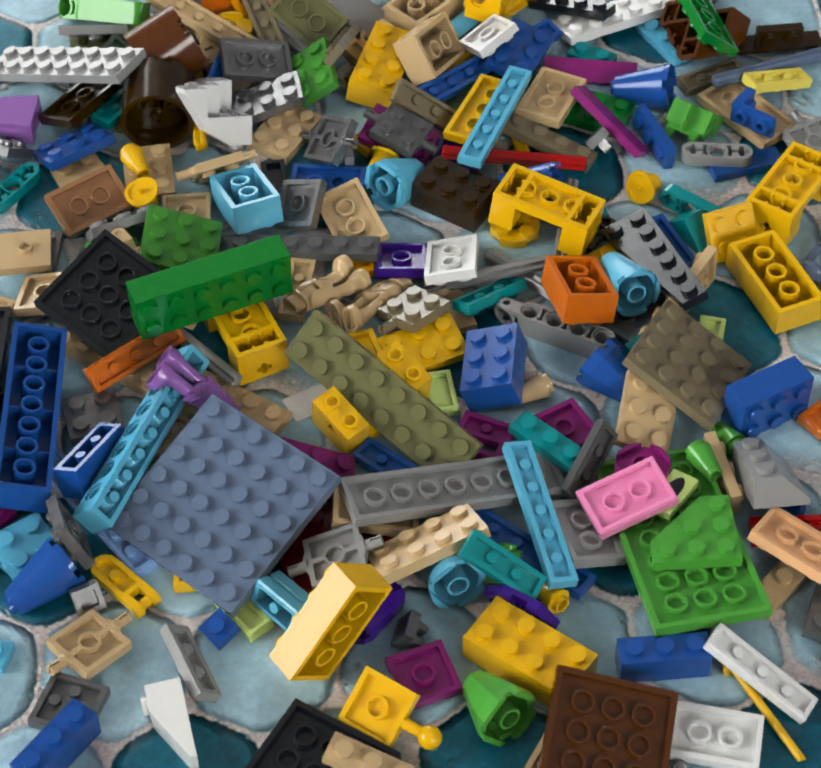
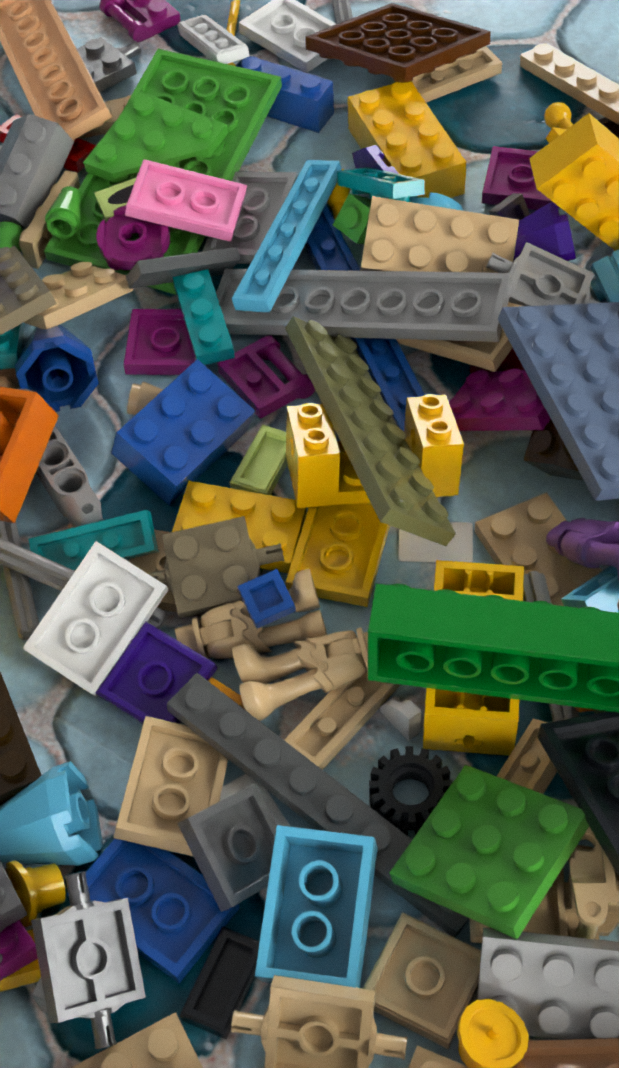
camera: 145 degrees left, 5 degrees up
bright green cone [463,670,536,747] -> none
none -> blue plate [237,569,296,629]

